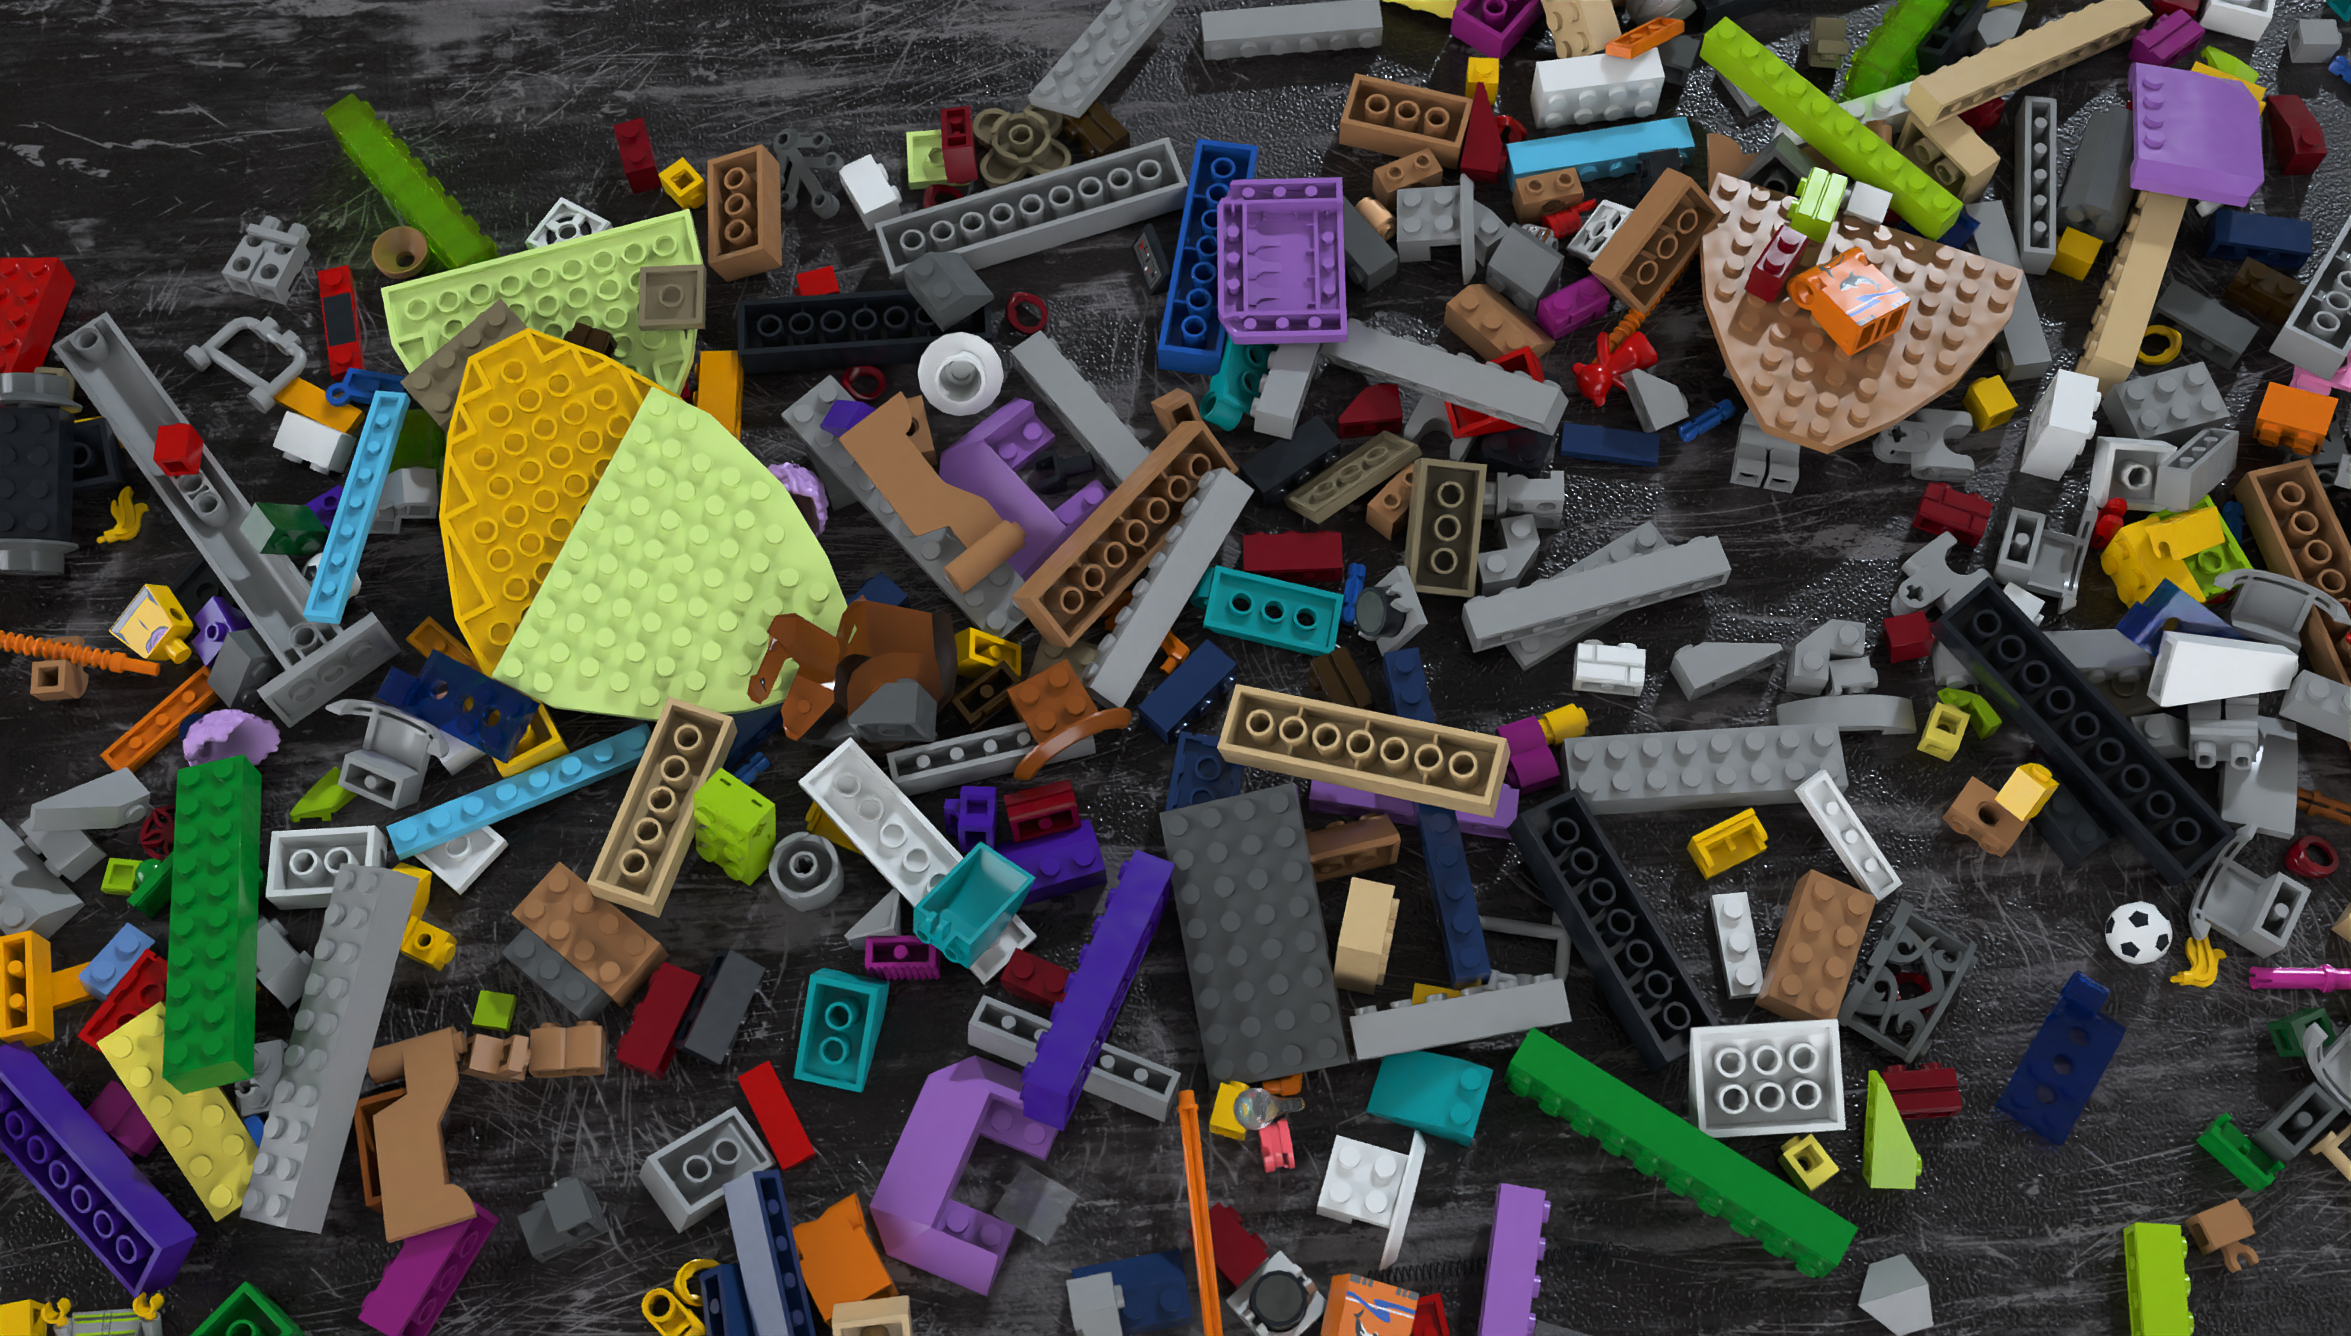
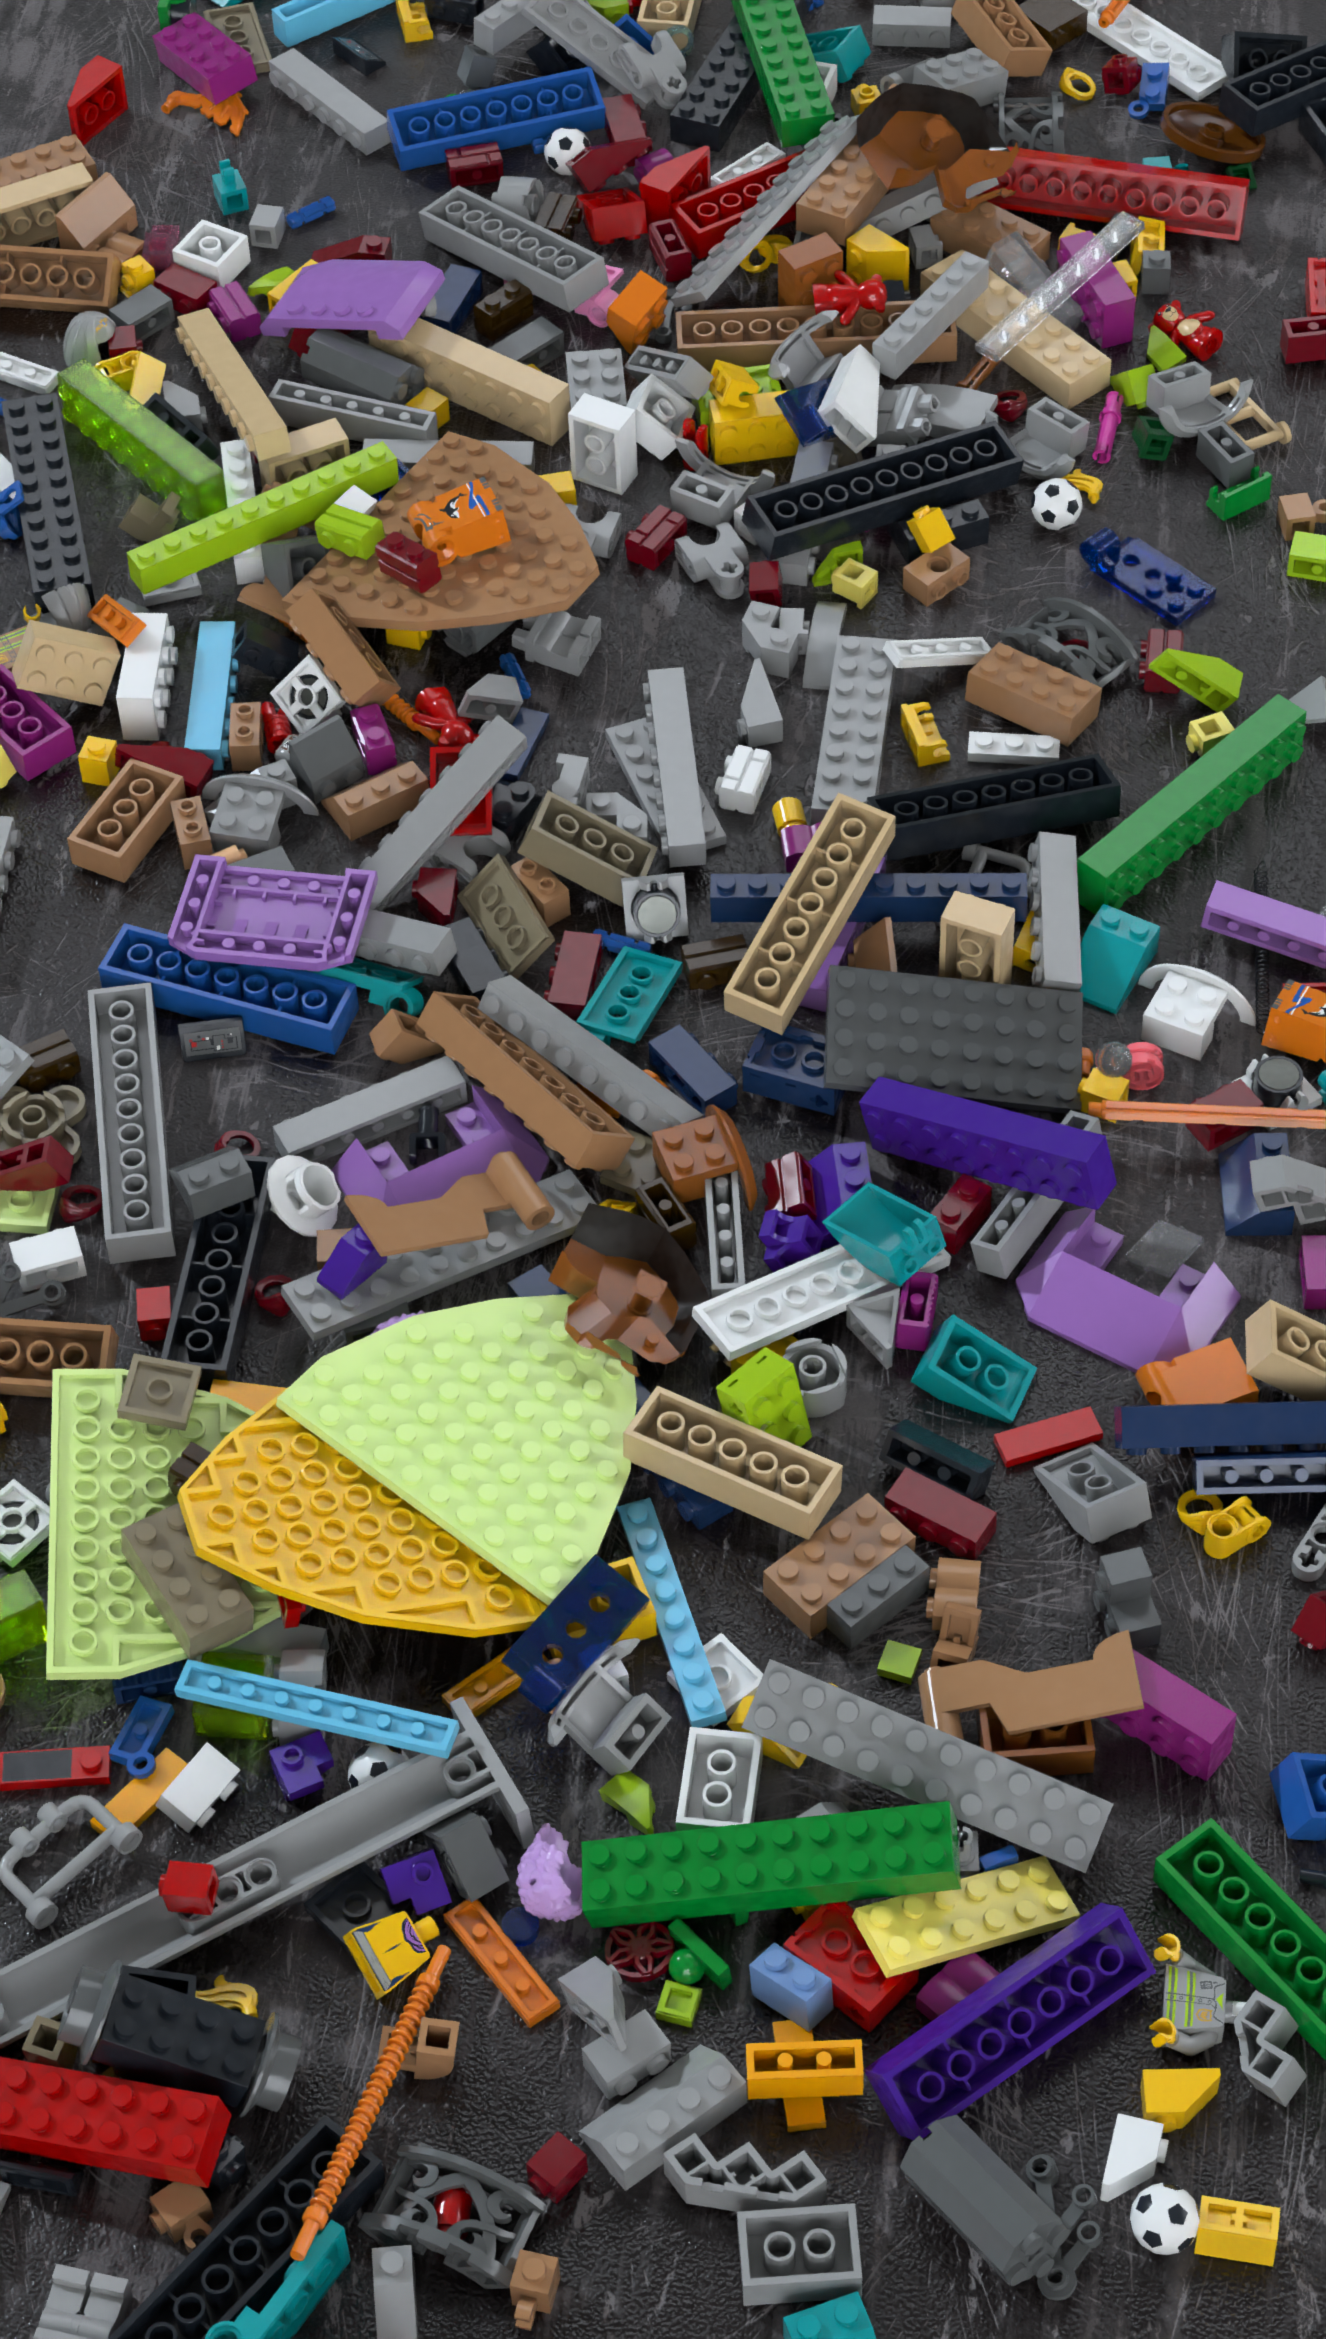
camera: 80 degrees left, 15 degrees down
dark green brick [240,502,328,556] -> none
dark grey slope [848,678,937,743] -> none
white slope [1688,1019,1846,1138] -> none

